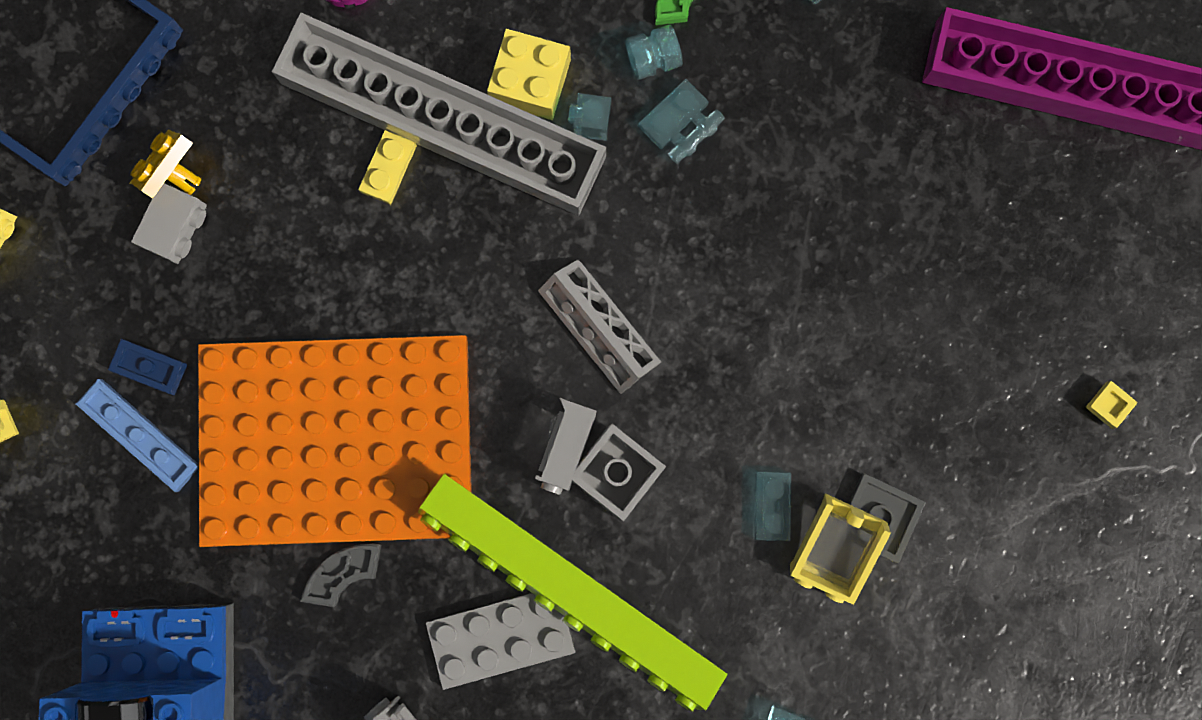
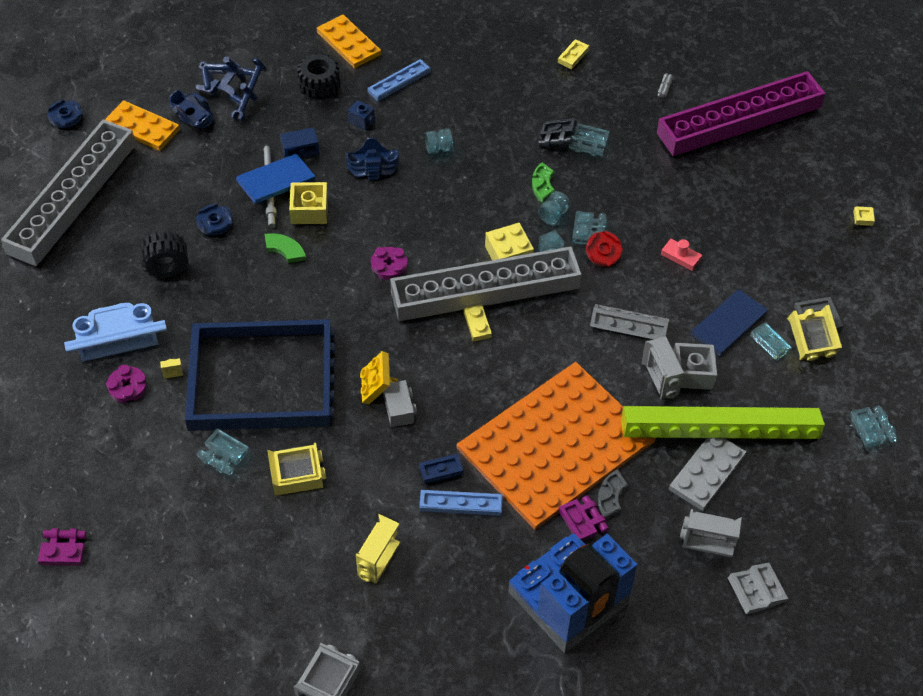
camera: 35 degrees left, 30 degrees down
none -> magenta plate [559,495,609,542]
none -> red tile [586,231,623,267]
none -> coral tile [661,239,702,271]
none -> dark blue tile [691,289,768,356]

